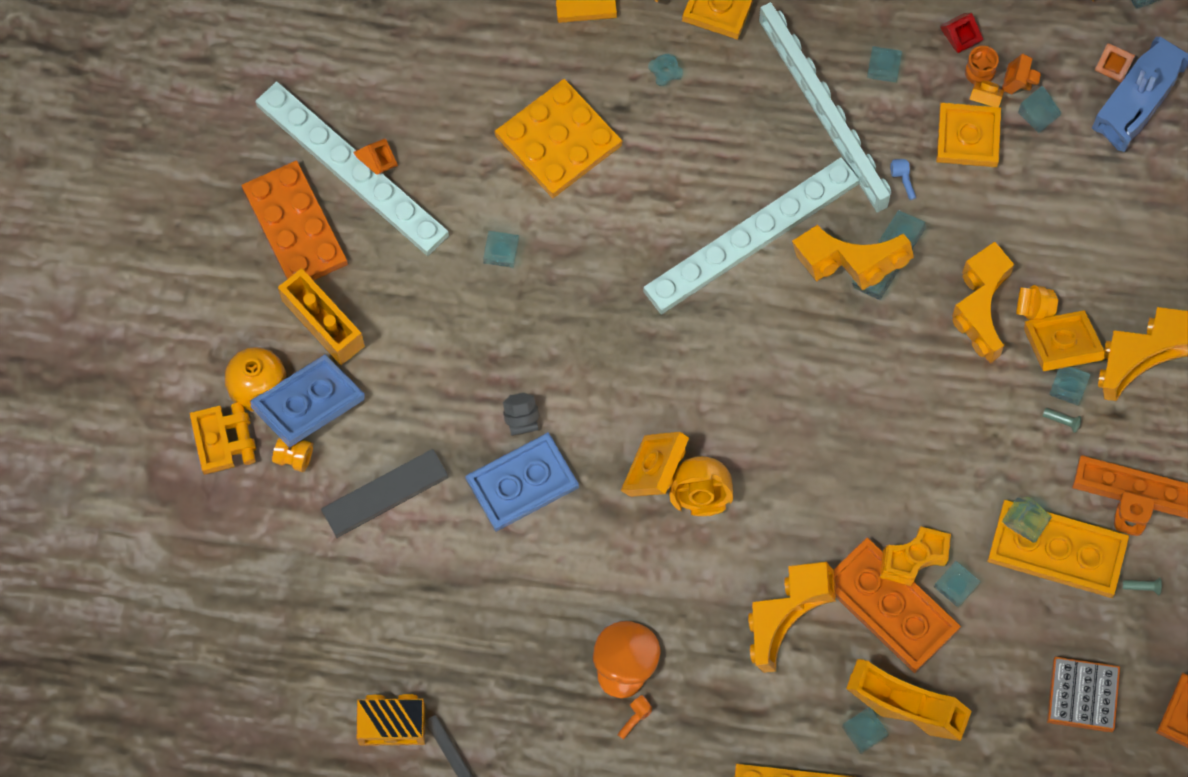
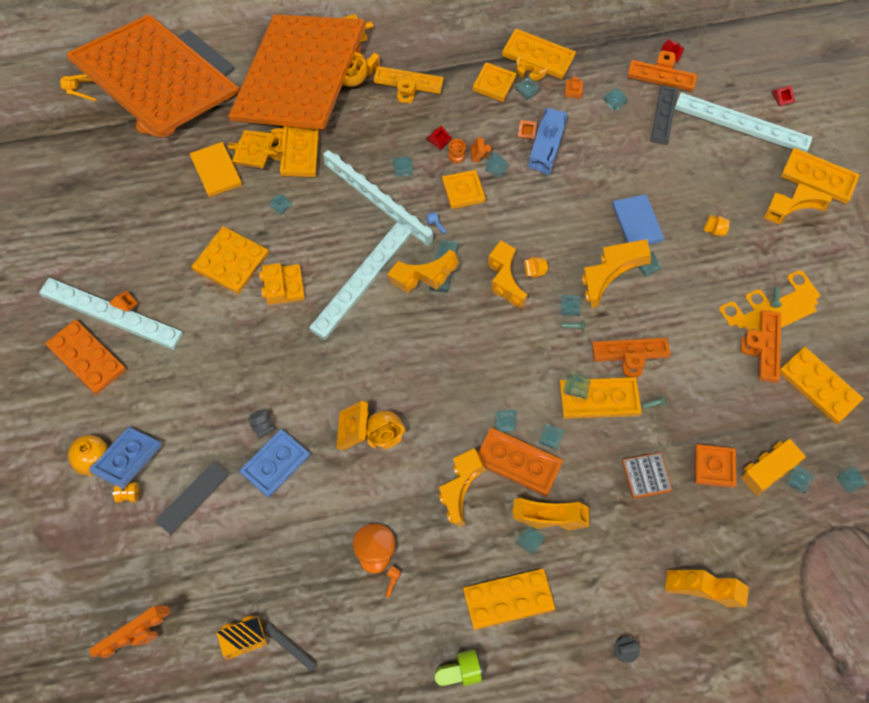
camera: 25 degrees left, 5 degrees down
light orange plate [189,402,256,475] -> none
light orange brick [278,268,365,366] -> none
clear light blue plate [483,231,519,268] -> none
light orange tile [880,526,951,586] -> none
light orange plate [969,80,1005,108] -> none
light orange plate [1024,310,1105,371] -> none
none -> orange plate [89,605,171,659]
none -> light orange plate [259,263,305,305]
none -> clear light blue slope [494,410,516,432]

